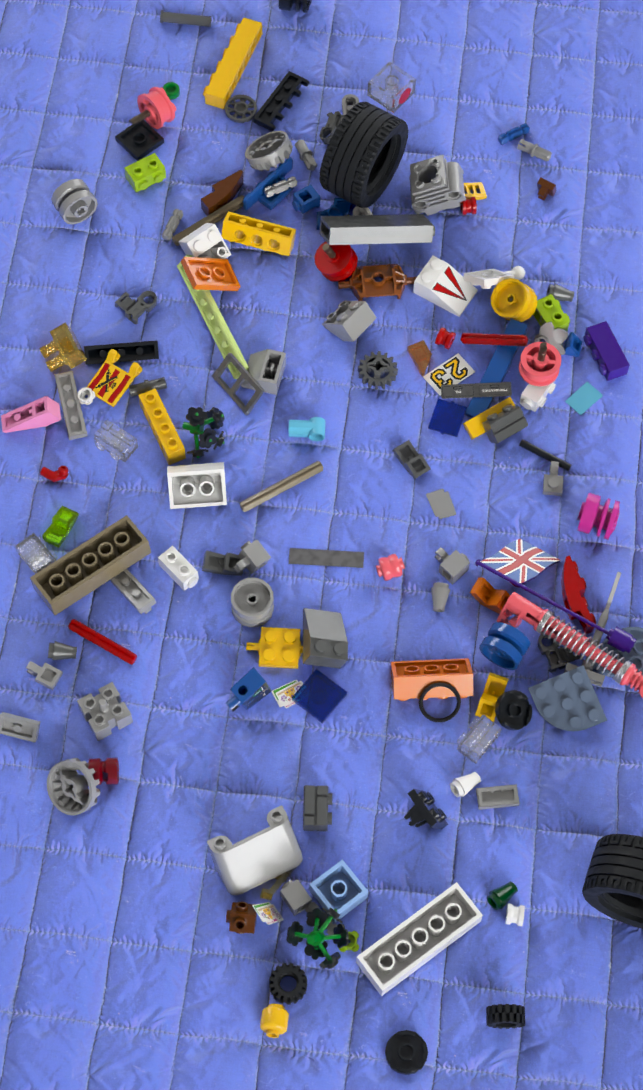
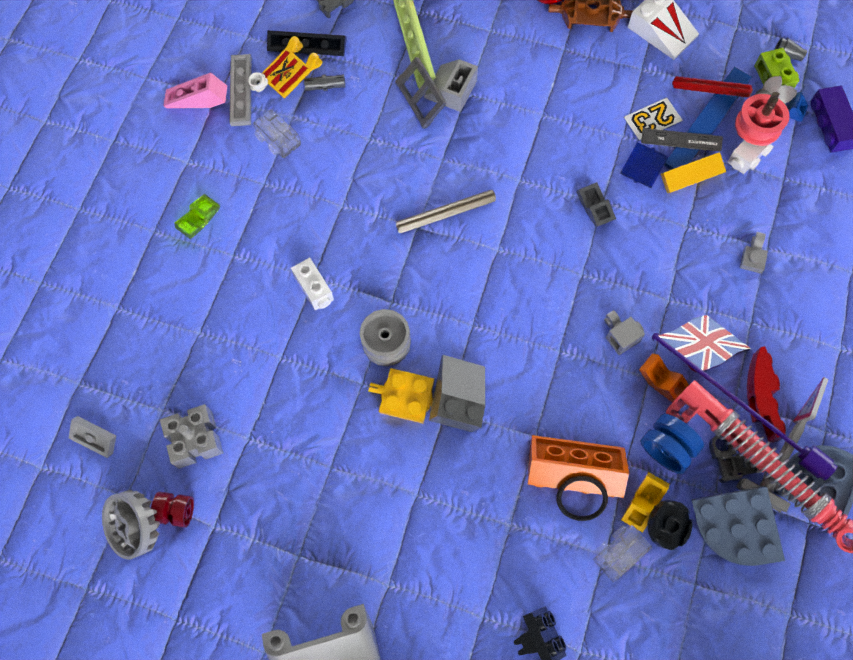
camera: 15 degrees right, 5 degrees up
clear brick [15,533,58,574] -> none
light grey plate [26,661,63,690] -> none
dark tan brick [30,515,151,615] -> none
clear yellow brick [39,322,87,372] -> none
red arm [40,466,69,482] -> none
dark grey cone [48,641,77,660] -> none
red axle [68,619,137,665] -> none
light grey hinge [110,569,156,614] -> none
yellow brick [138,388,186,465] -> none
white slope [167,462,227,509] -> none
black plant [182,407,225,458] -> none
dark grey slope [202,551,243,576] -> none
blue torso [226,667,271,712] -> none
light grey brick [233,540,271,574] -> none
sticker [272,680,310,709] -> none
medium azure piece [289,417,326,441] -> none
flat silver sticker [289,548,364,568] -> none
clear blue tile [292,669,347,724] -> none
dark grey brick [303,785,332,831] -> none
light grey slope [322,300,377,342] -> none
dark grey gear [358,351,398,390] -> none
coral piece [376,554,405,581] -> none
clear orange tile [407,340,432,376] -> none
light grey sticker [426,489,456,519] -> none
light grey cone [431,582,450,612] -> none
red wheel [435,327,456,350] -> none
white cone [450,772,481,797] -> none
white plate [464,266,525,289] -> none
light grey plate [476,784,520,810] -> none
dark grey brick [482,404,528,444] -> none
yellow wheel [491,278,537,322] -> none
black bar [519,439,572,471] -> none
medium azure sticker [565,382,603,415] -> none
dark pink wheel [577,493,620,540] -> none

